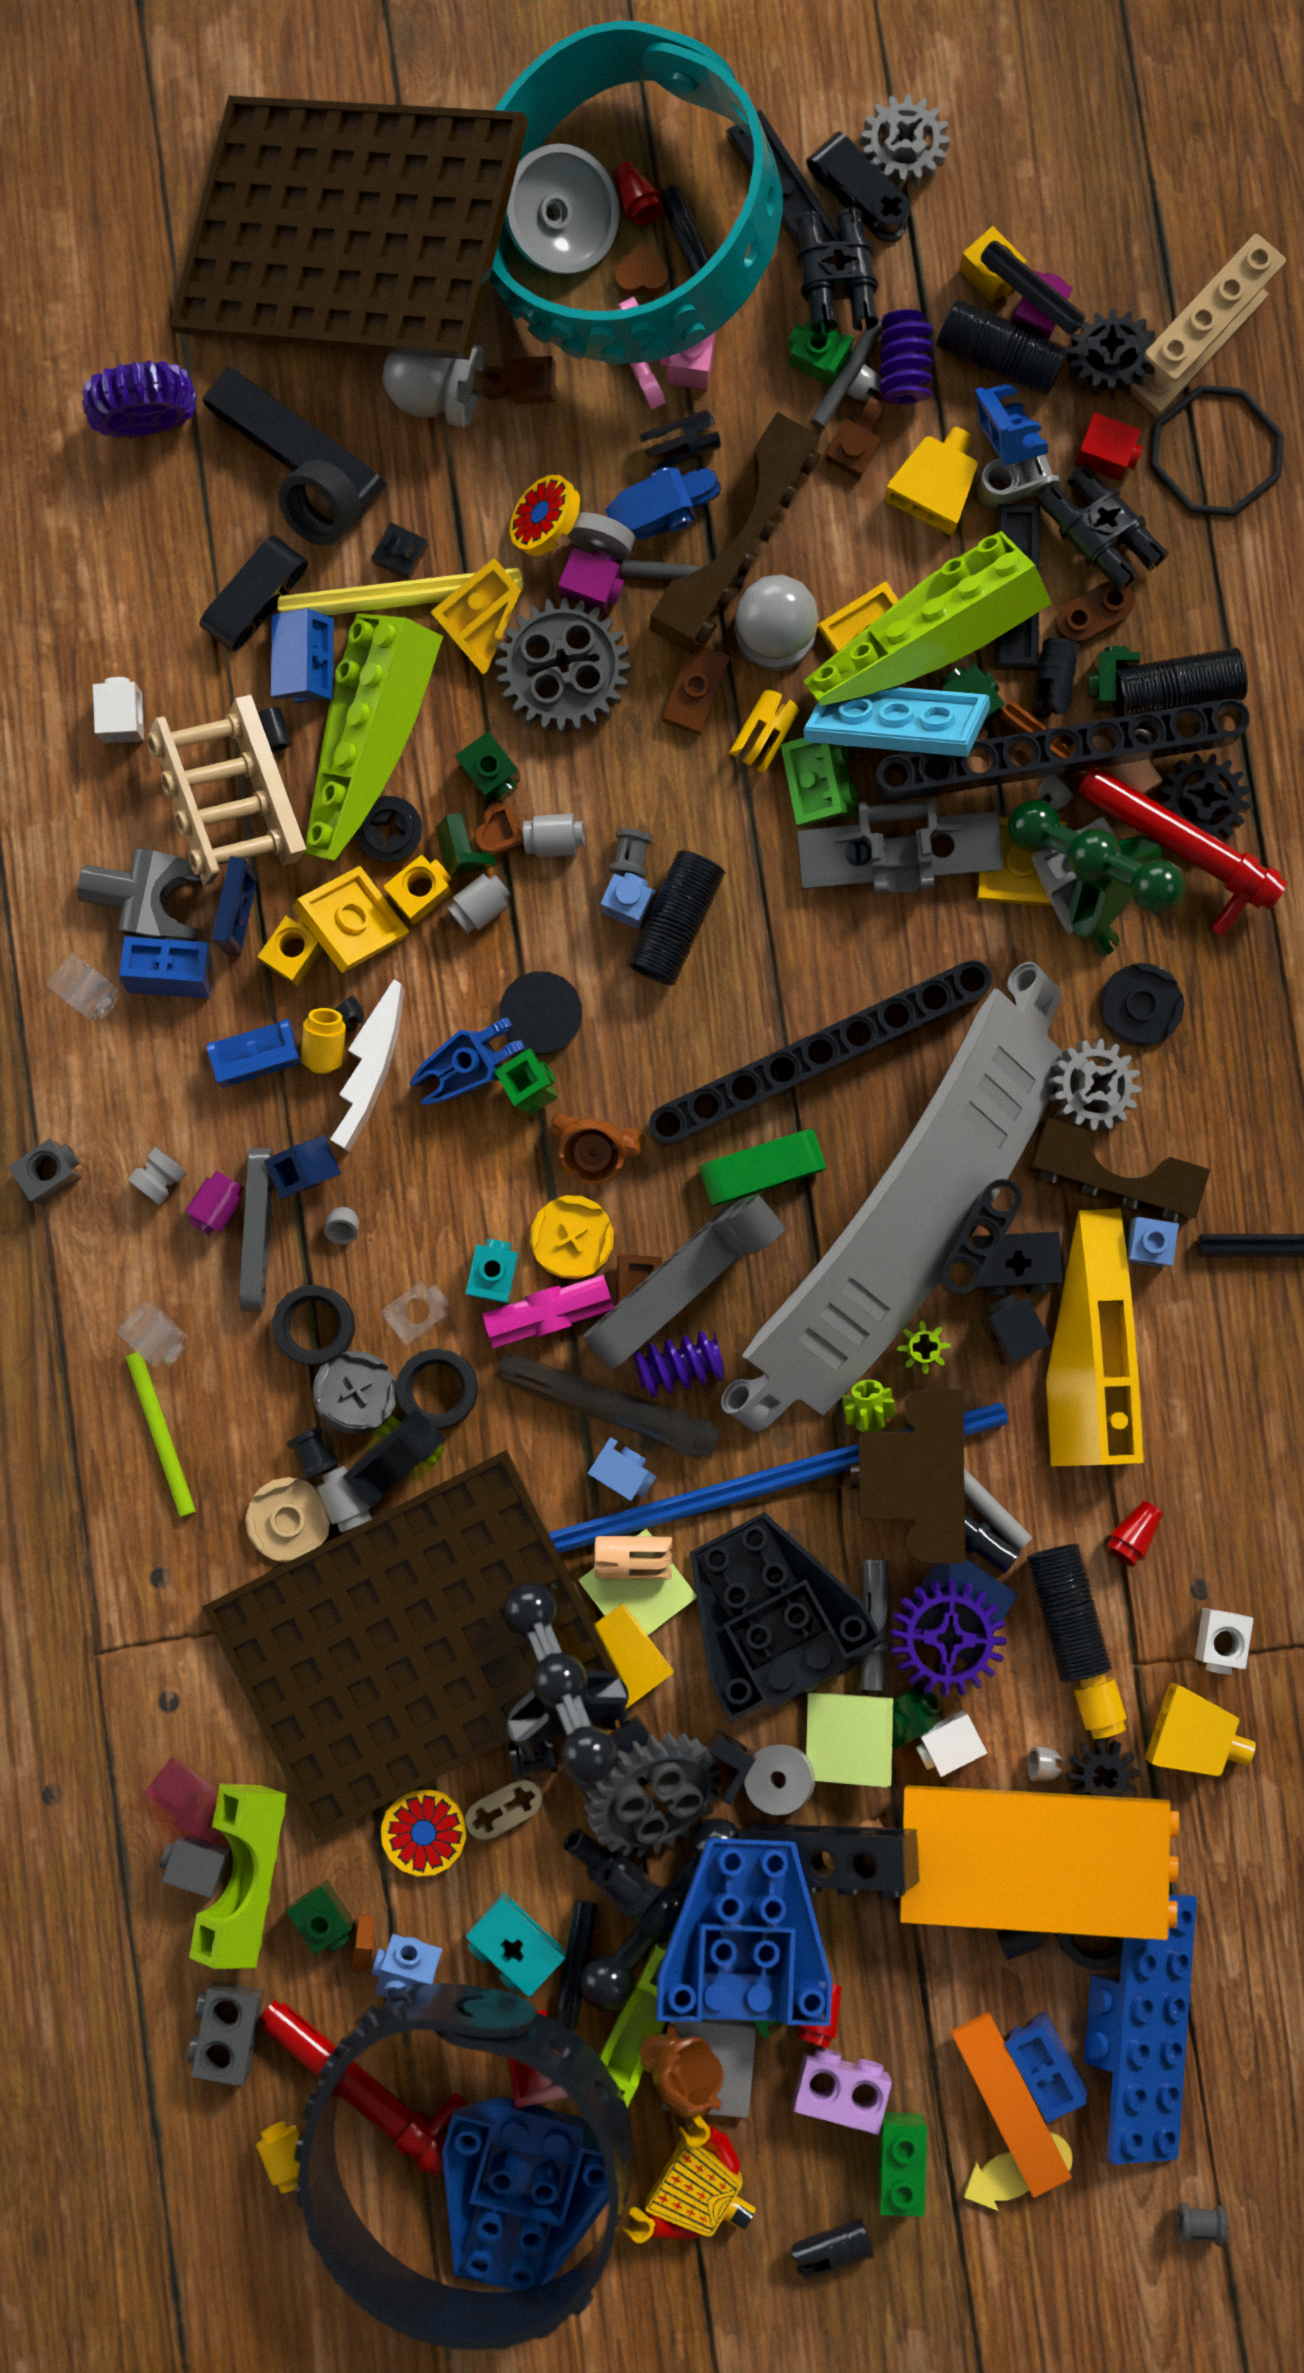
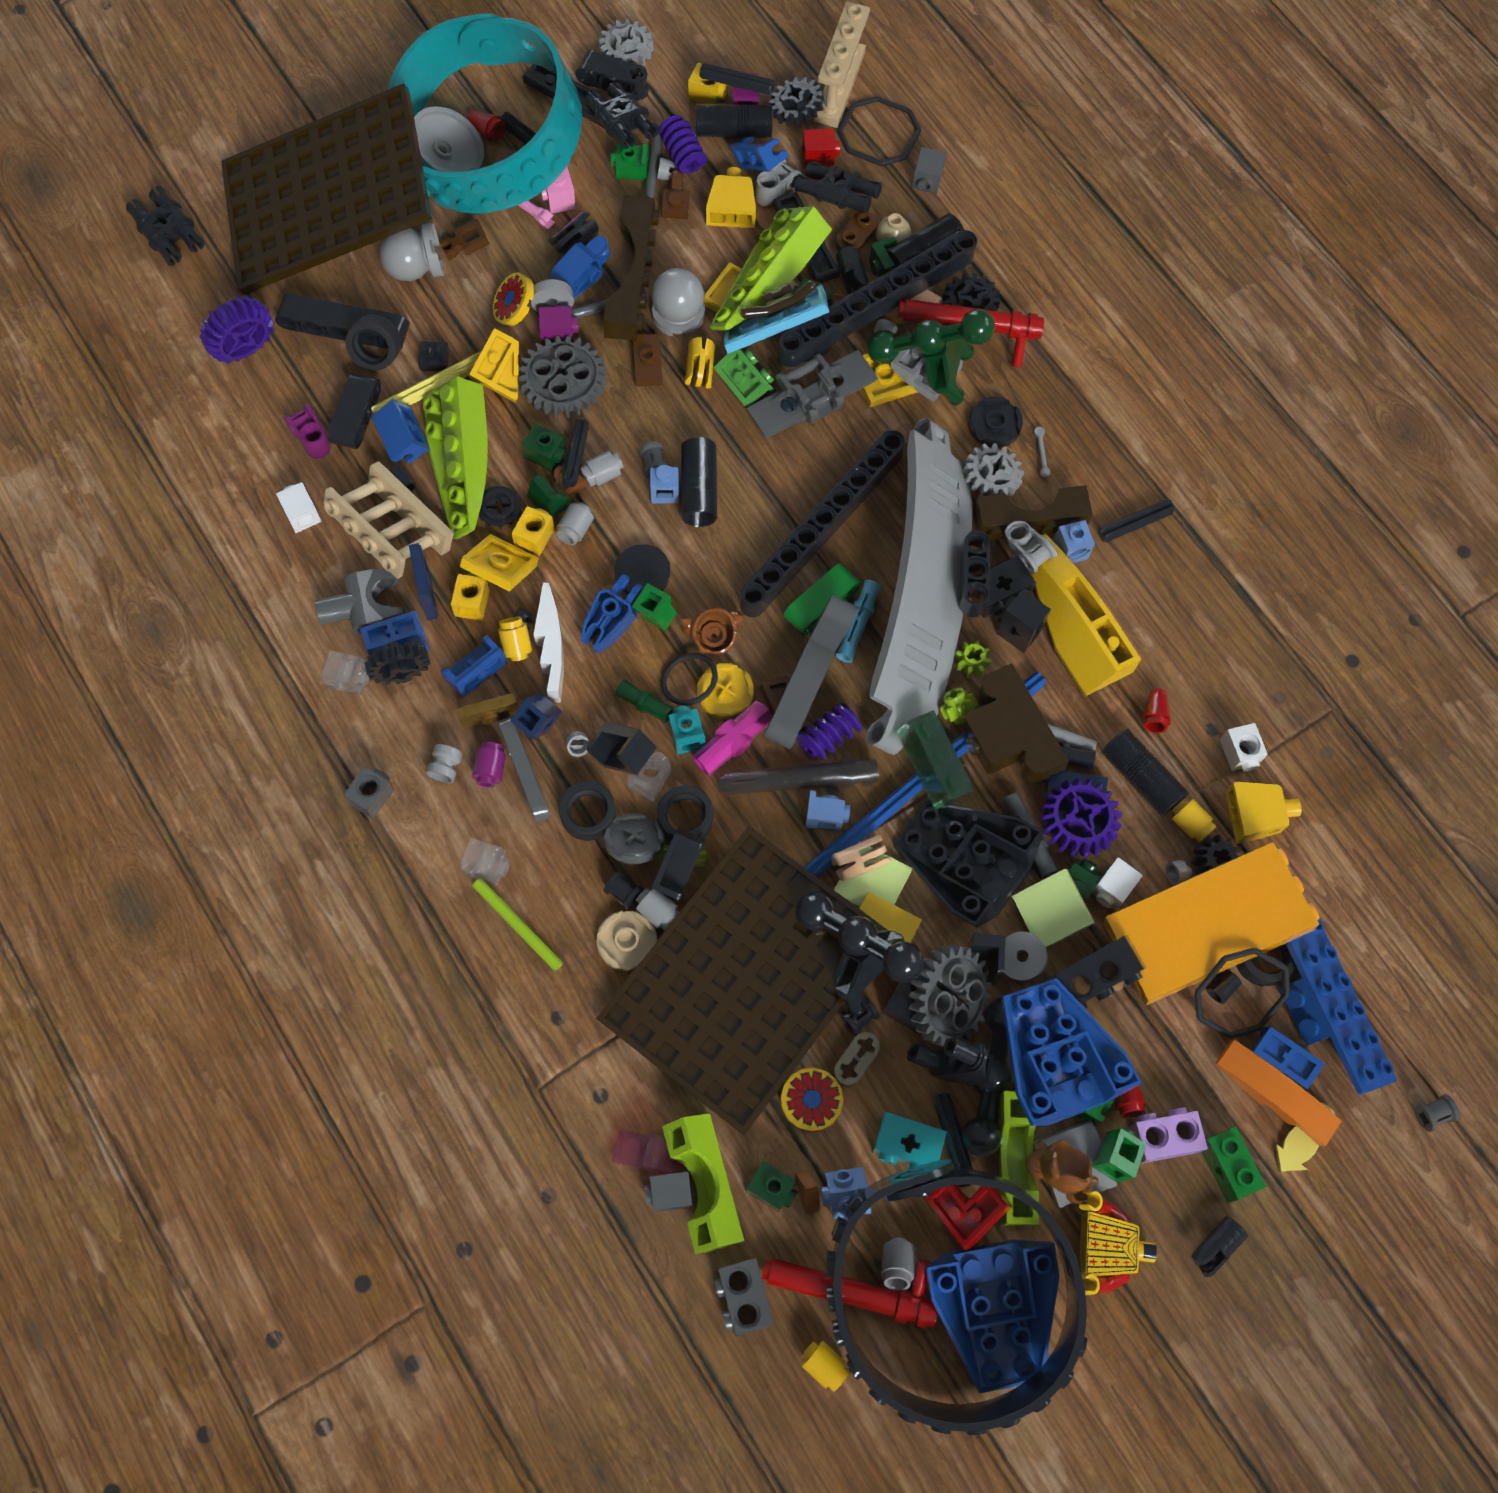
camera: 30 degrees left, 15 degrees down
none -> black pin [126,186,205,266]
none -> magenta piece [283,404,331,458]
none -> black gear [364,641,431,685]
none -> pearl gold plate [456,693,518,729]
none -> black axle [562,418,589,487]
none -> black panel [586,722,657,775]
none -> dark green pin [615,680,674,723]
none -> black piece [661,653,718,706]
none -> dark brown piece [740,280,817,319]
none -> medium azure pin [836,580,881,663]
none -> tan brick [875,213,911,243]
none -> light grey brick [881,1238,916,1291]
none -> clear green brick [896,710,974,810]
none -> dark grey brick [912,147,947,194]
none -> light grey piece [1005,521,1057,574]
none -> light grey hinge [1034,427,1051,478]
none -> green brick [1092,1128,1147,1183]
none -> black piece [1194,948,1290,1038]

